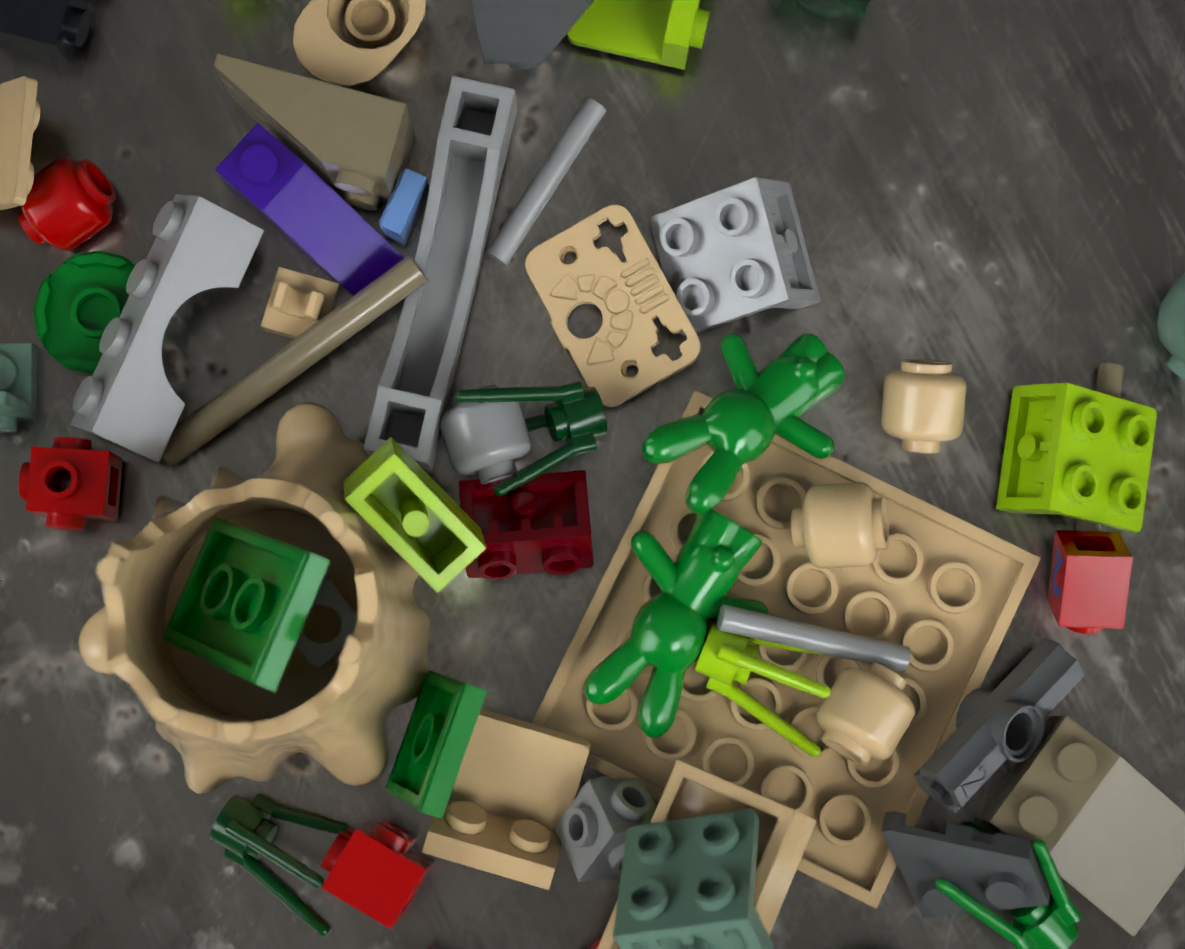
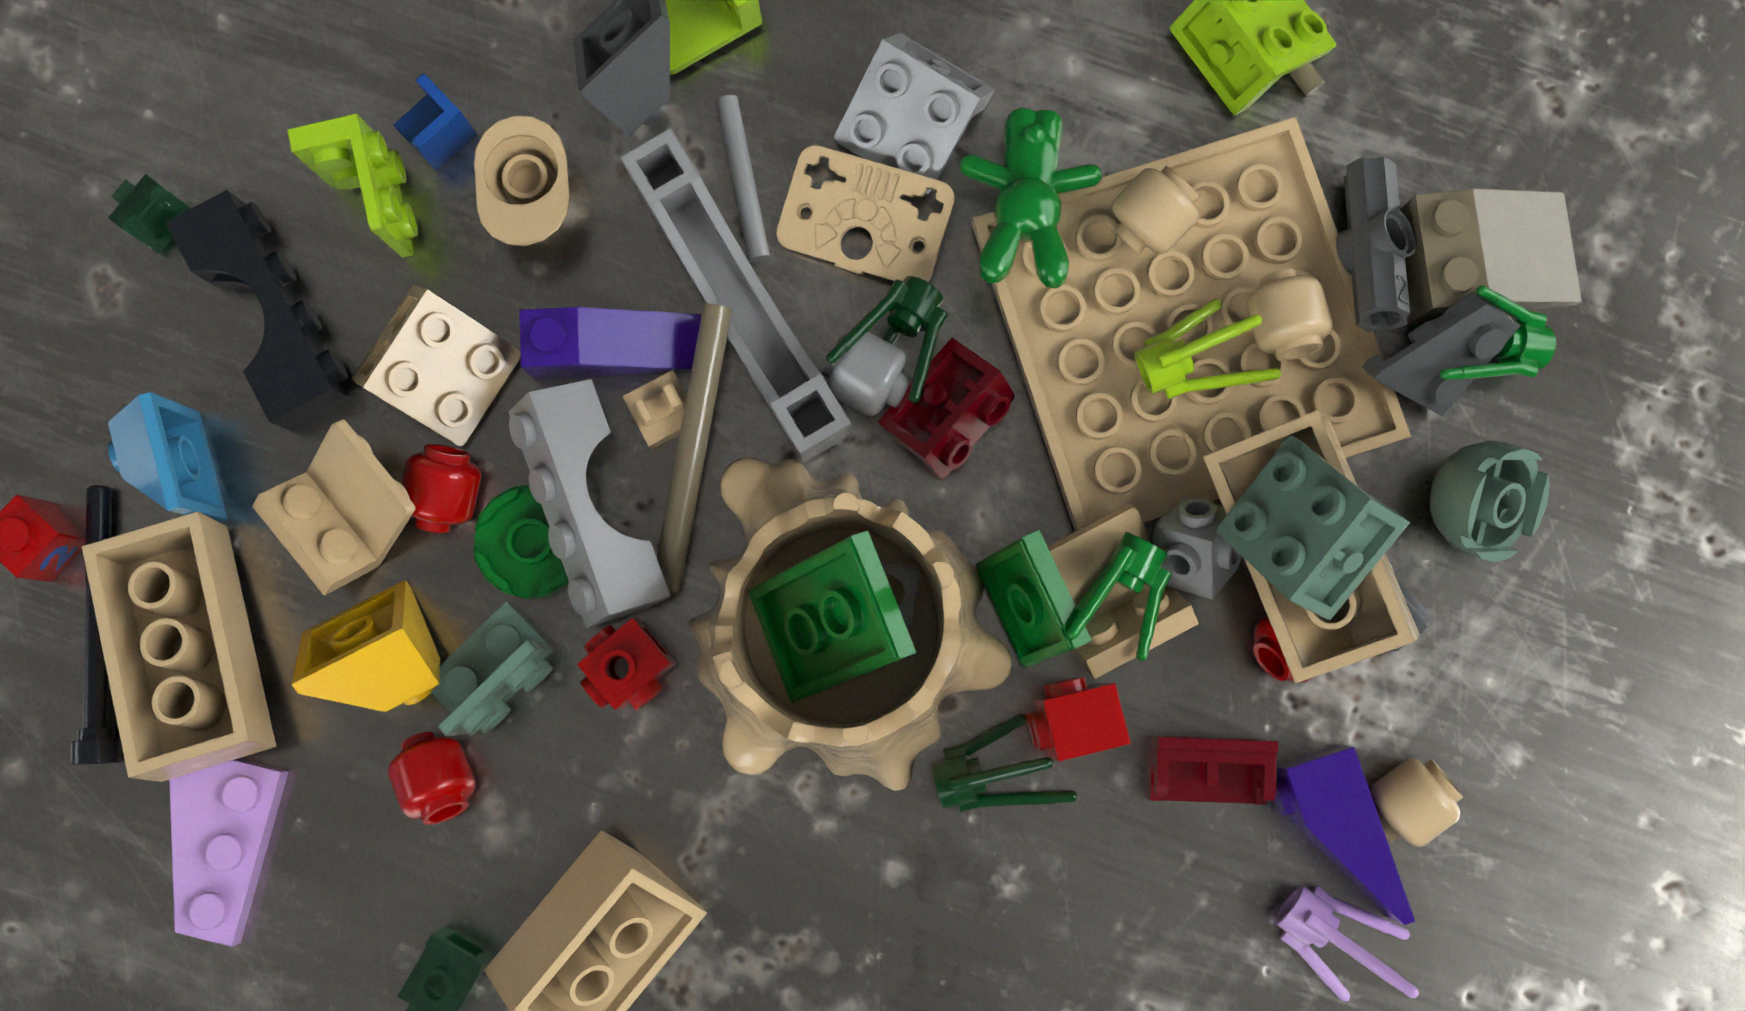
camera: 40 degrees left, 0 degrees up
dark tan slope [214,53,416,211] -> none
lime brick [343,437,487,593] -> none
medium blue tile [379,168,429,247] -> none
green animal [583,510,768,738] -> none
light grey bar [716,604,911,672] -> none
tan head [881,359,967,453] -> none
brick [1047,530,1133,634] -> none
none -> tan bracket [351,285,521,446]
none -> green plant [1067,532,1172,661]

